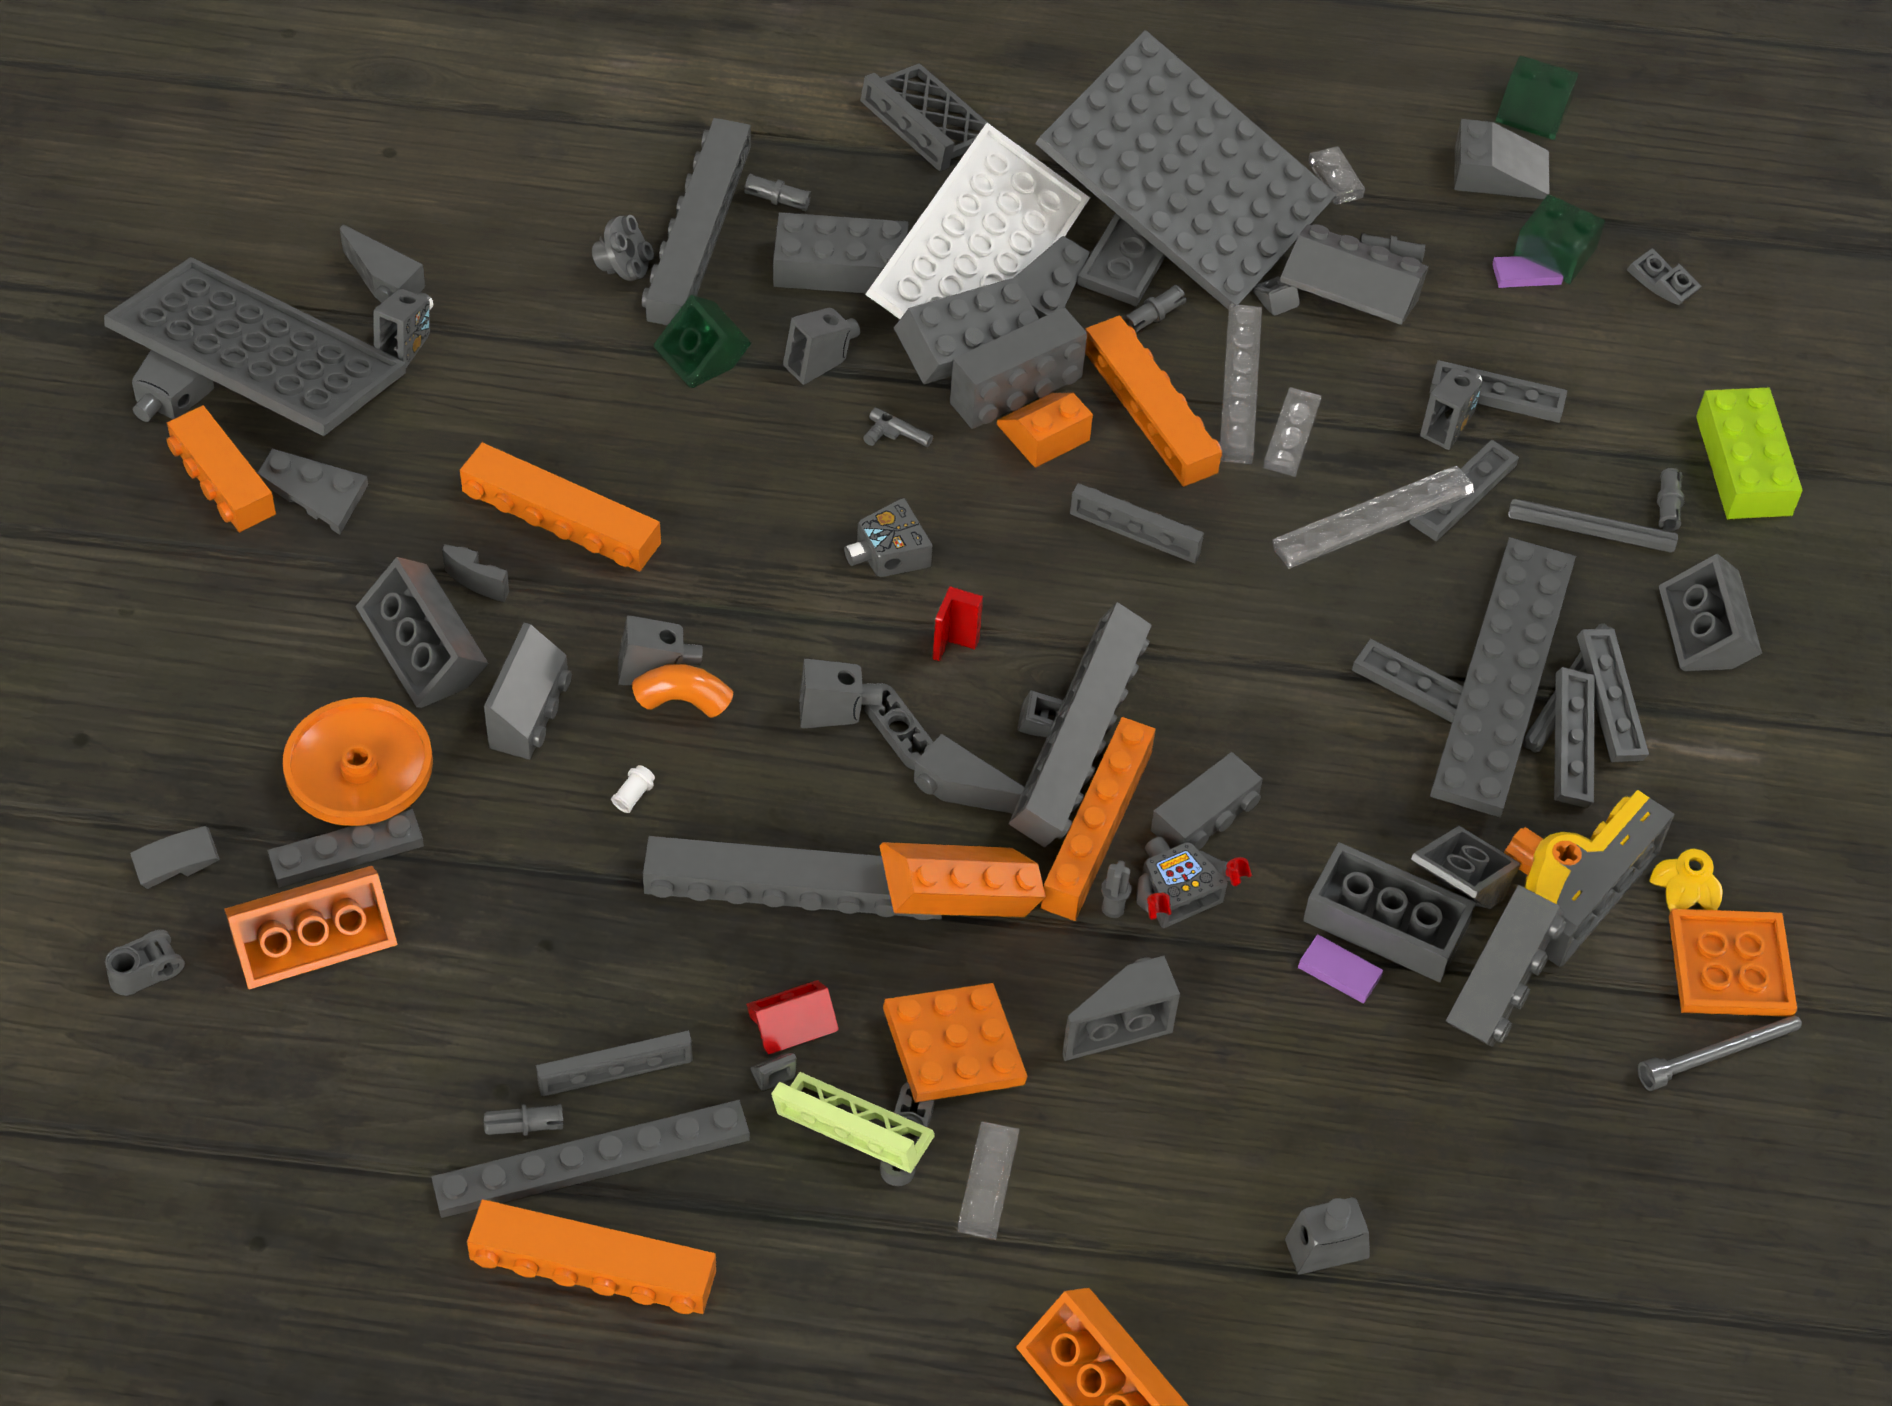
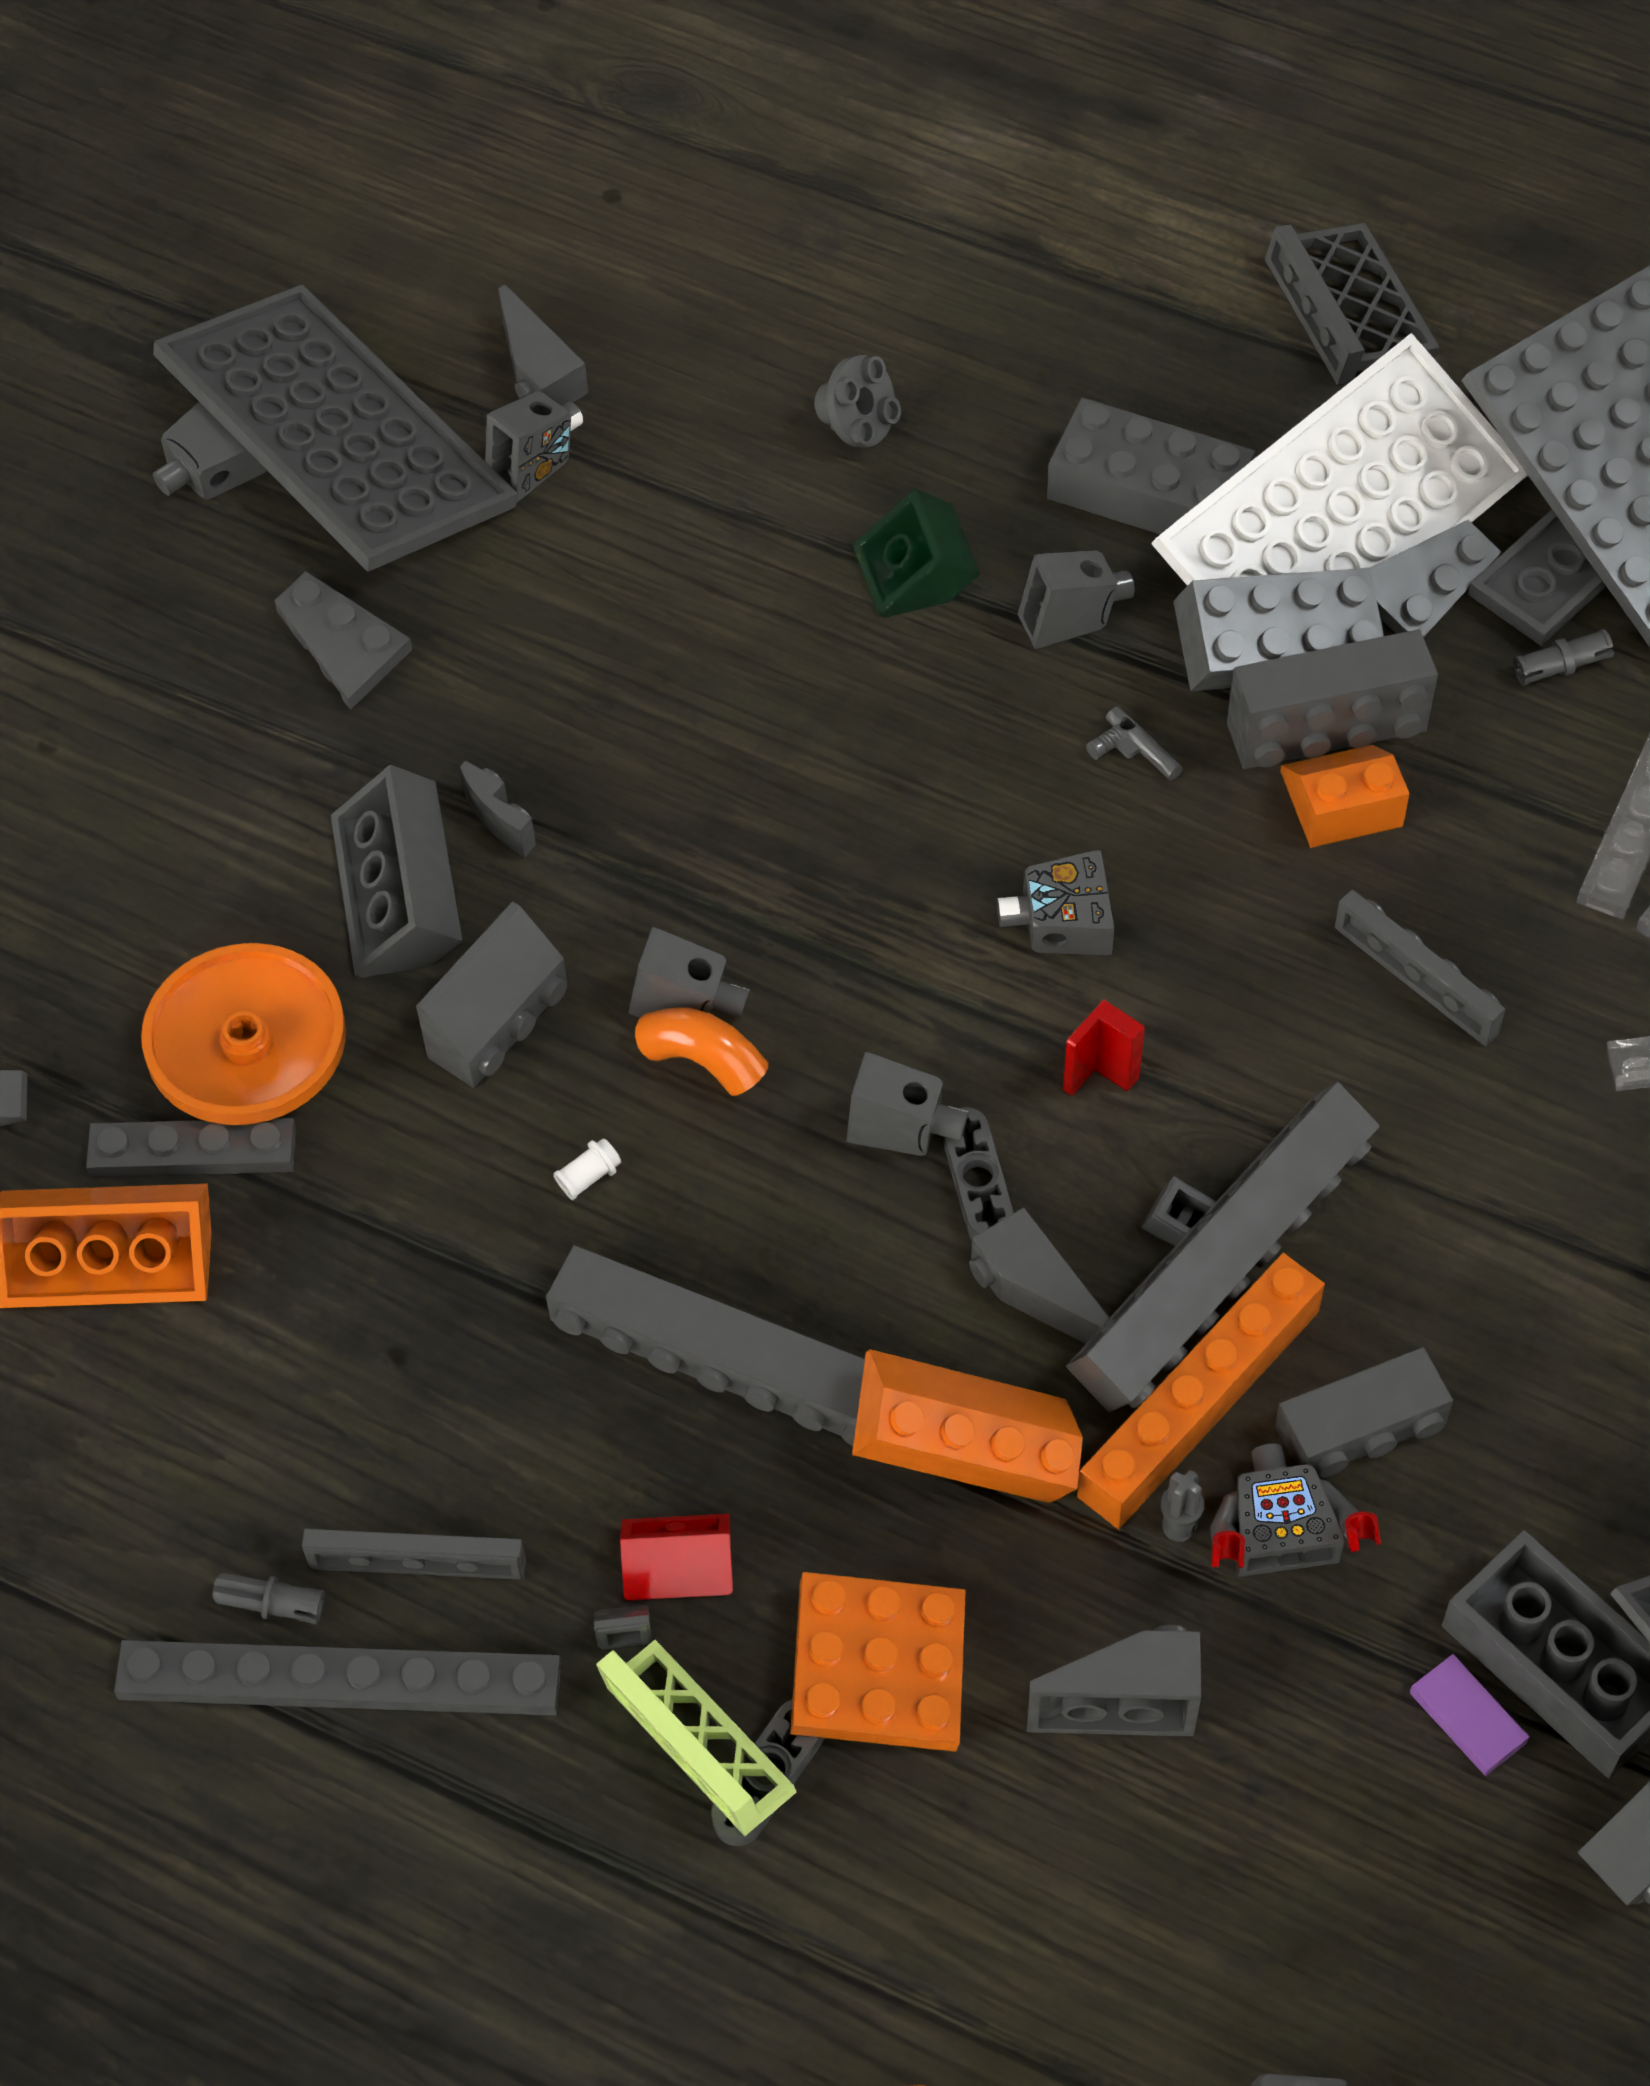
camera: 25 degrees right, 5 degrees up
orange brick [166,405,276,533] -> none
orange brick [460,442,661,572] -> none
orange brick [467,1199,716,1314] -> none
dark grey brick [642,118,751,329] -> none
dark grey pin [744,174,811,211] -> none
clear plate [957,1121,1020,1240] -> none
orange brick [1085,315,1222,487] -> none

